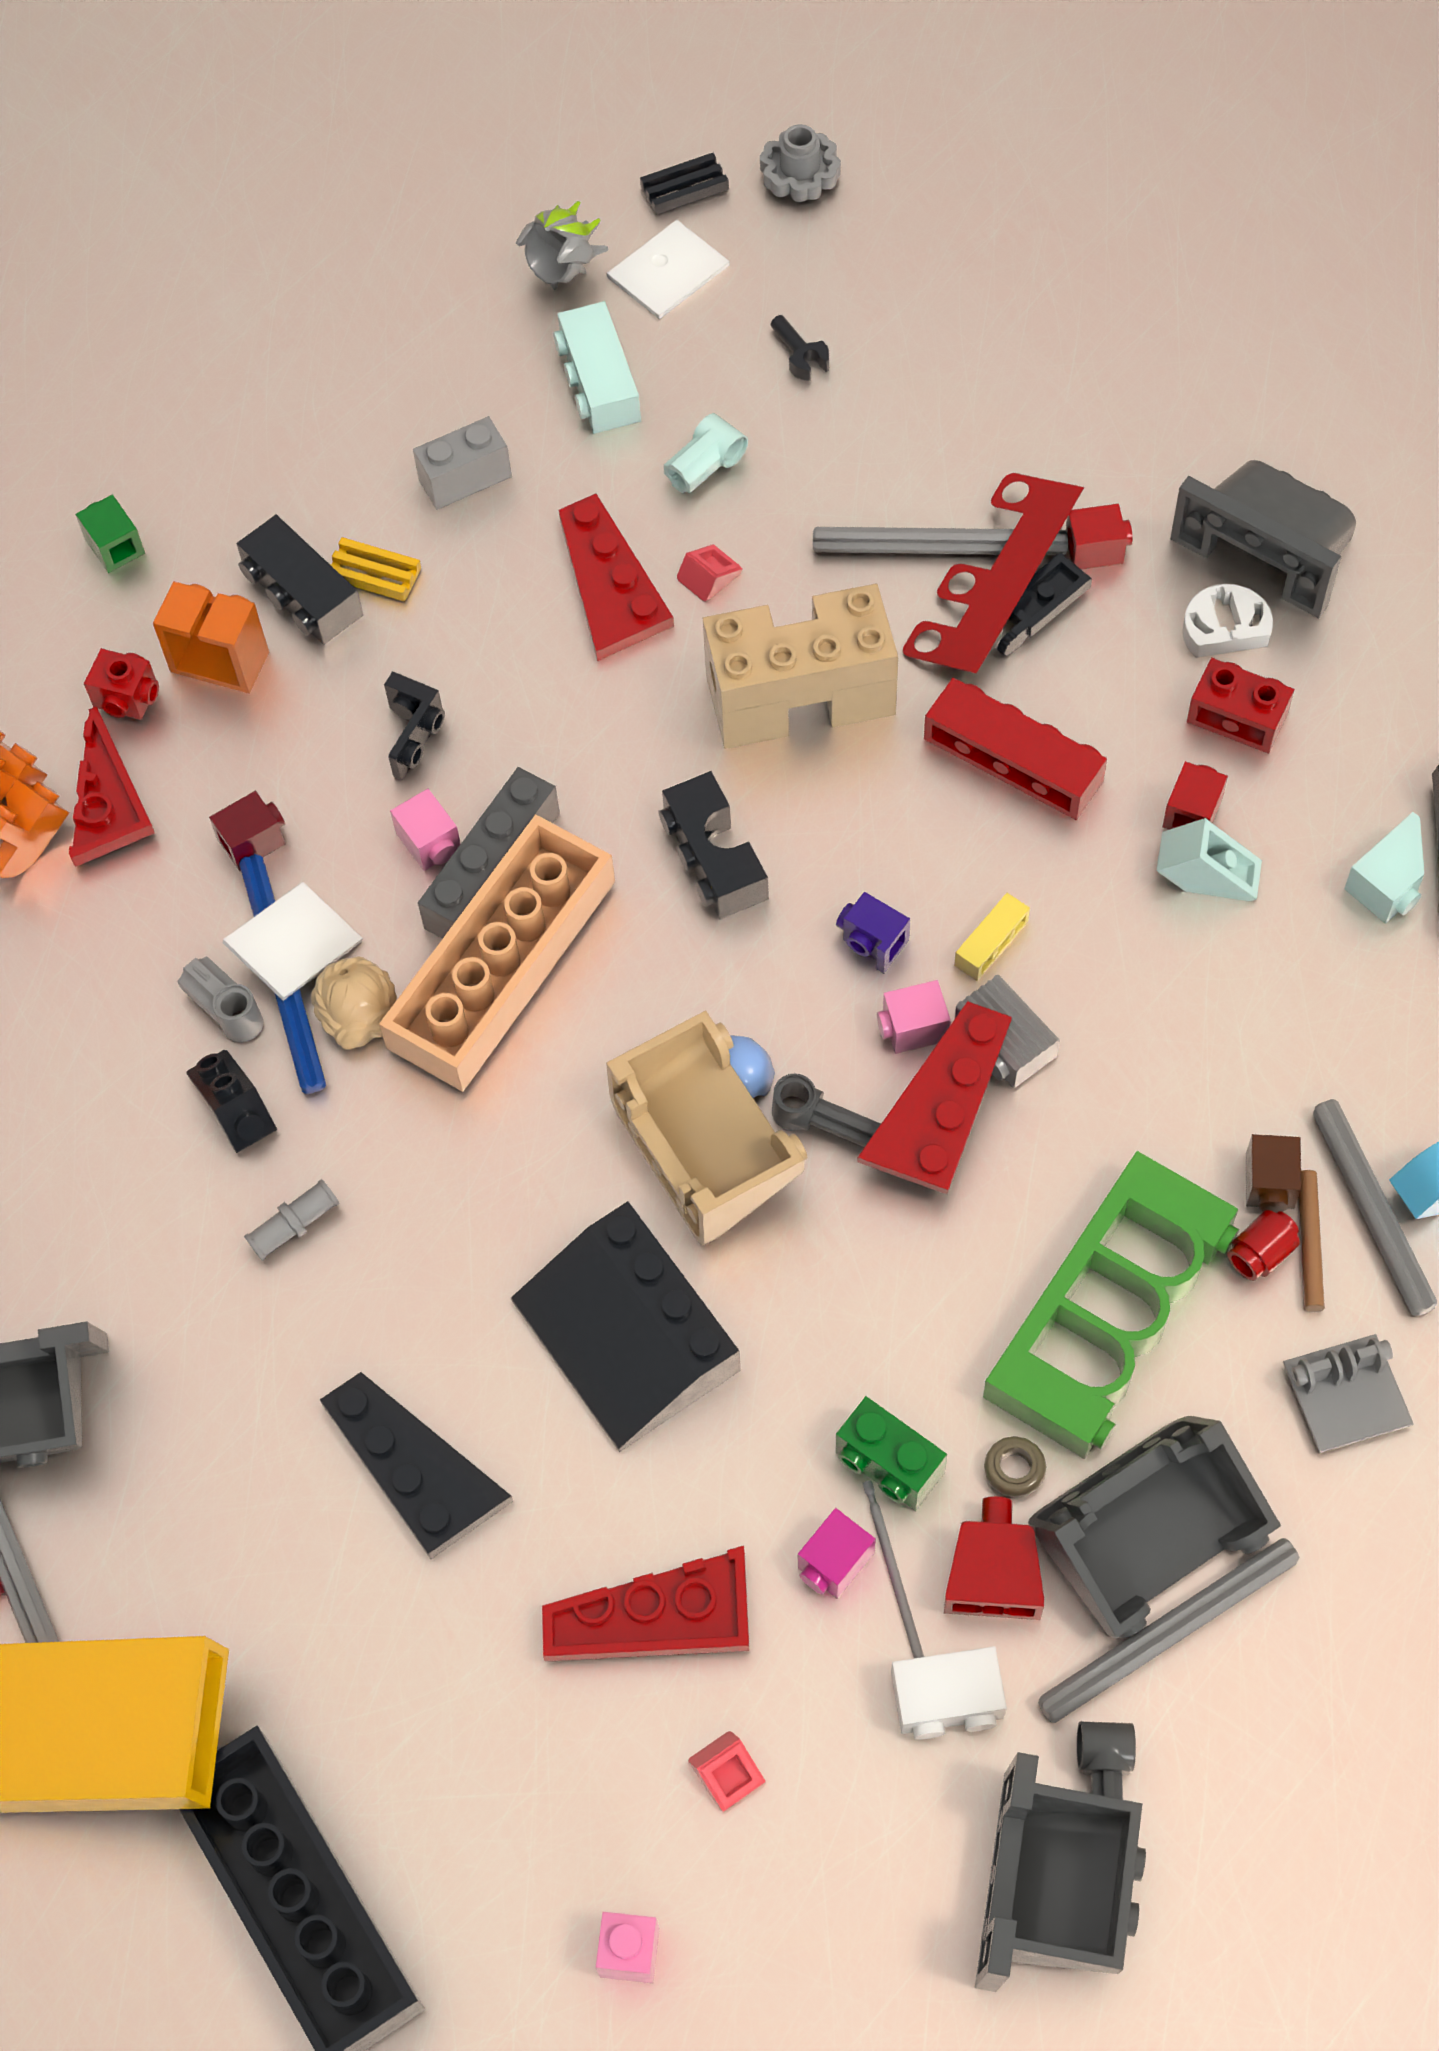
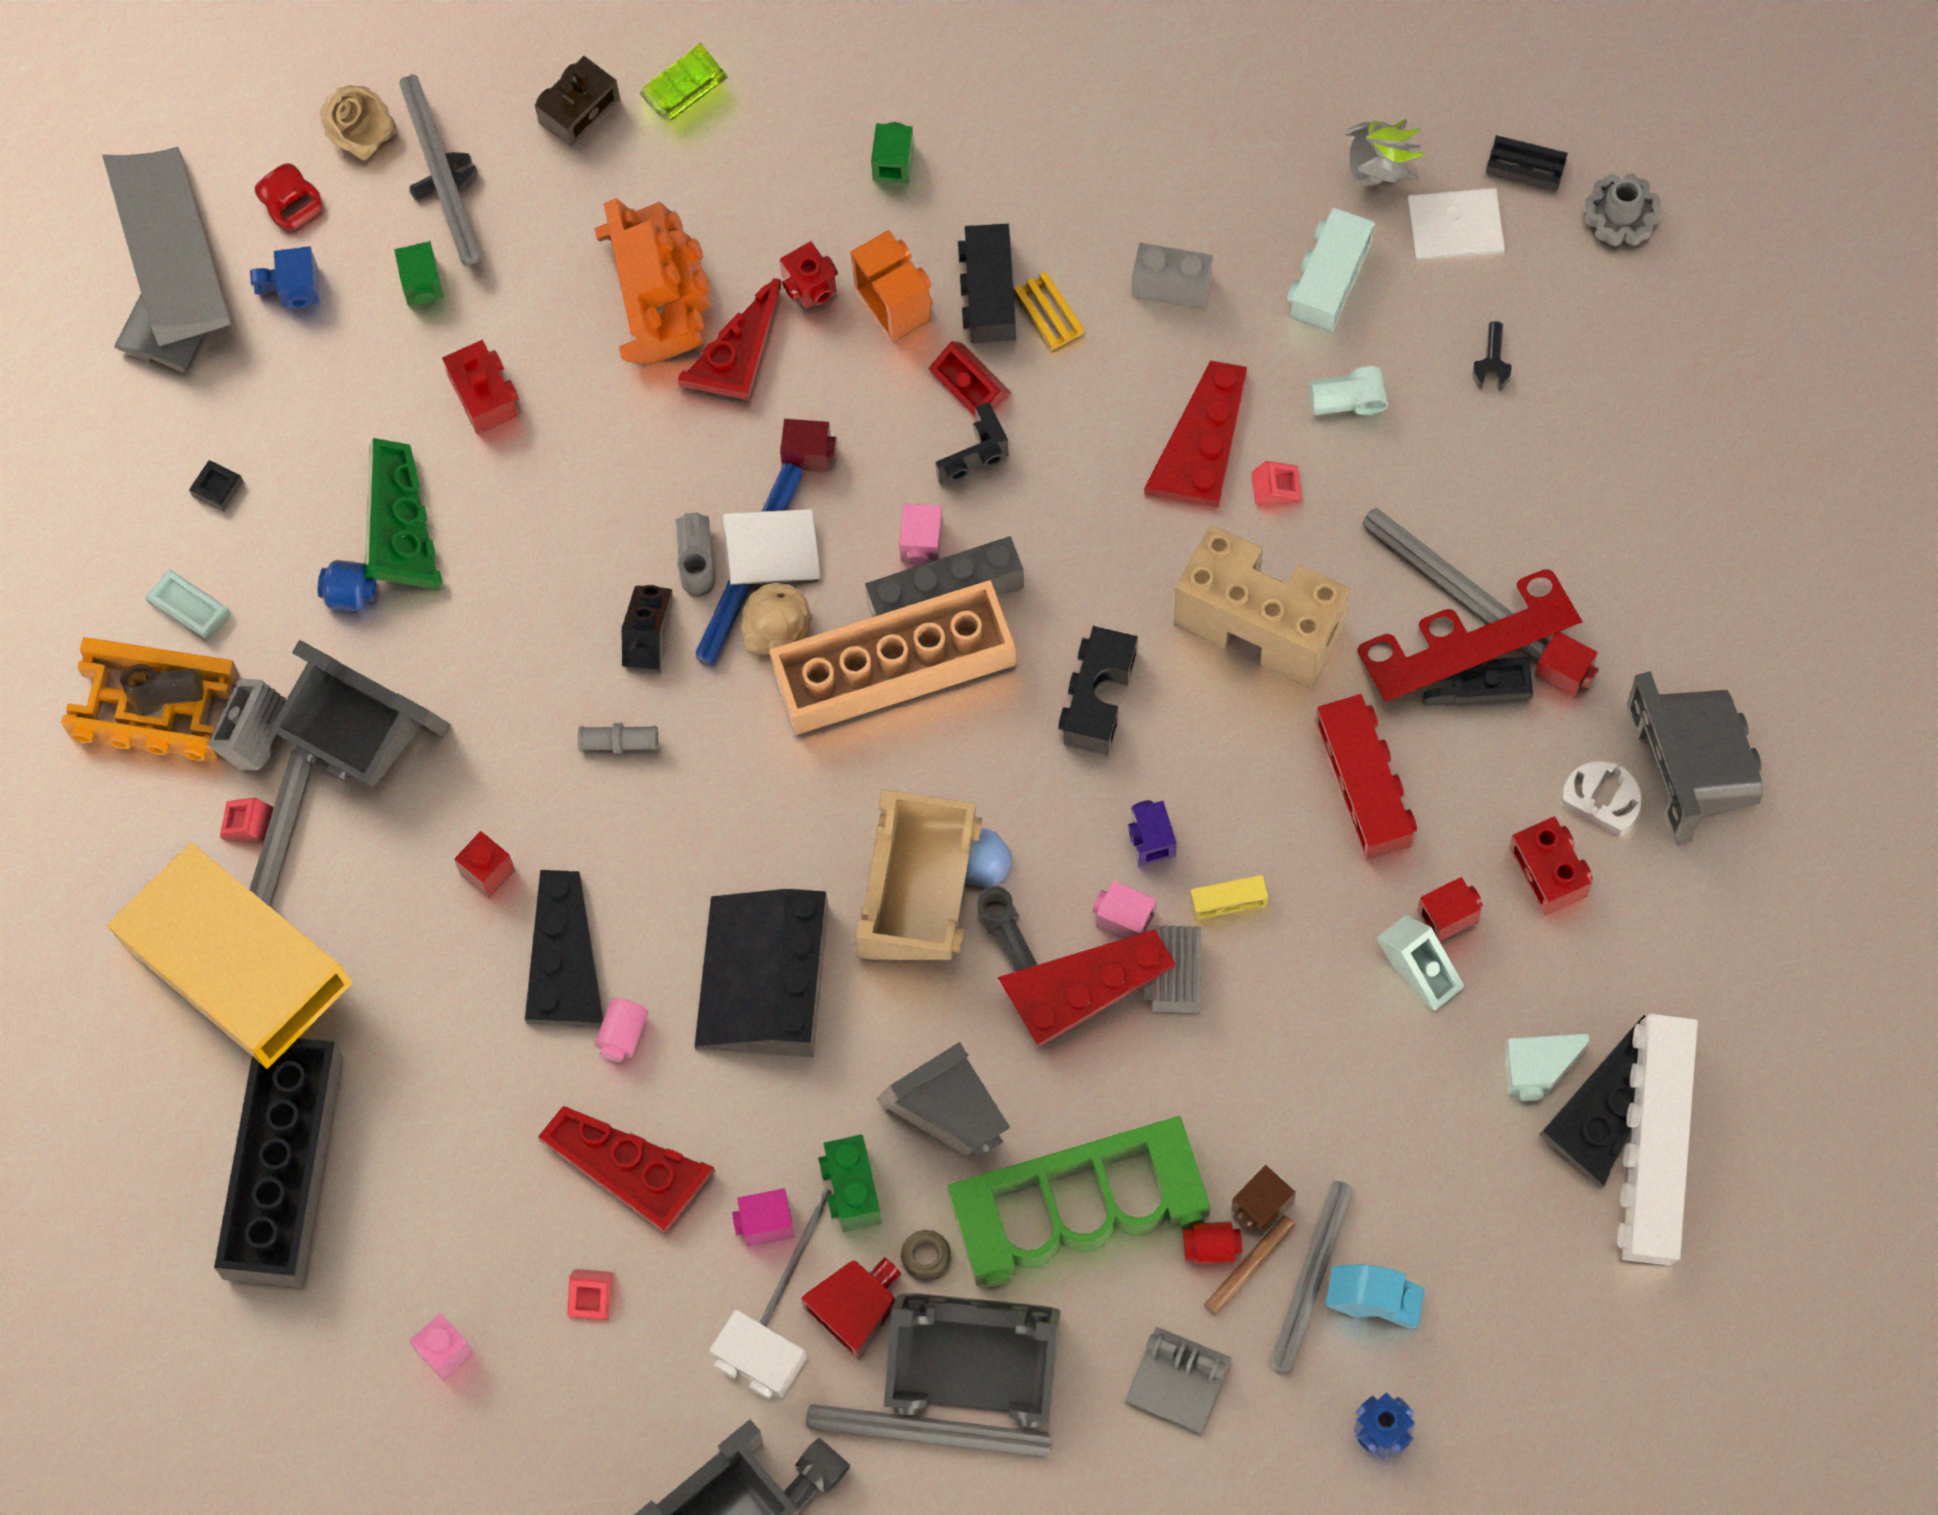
camera: 40 degrees right, 5 degrees up
none -> red brick [454,831,515,898]
none -> bright pink brick [595,998,648,1062]
none -> dark grey windscreen [877,1042,1010,1157]
none -> red slope [928,341,1011,417]

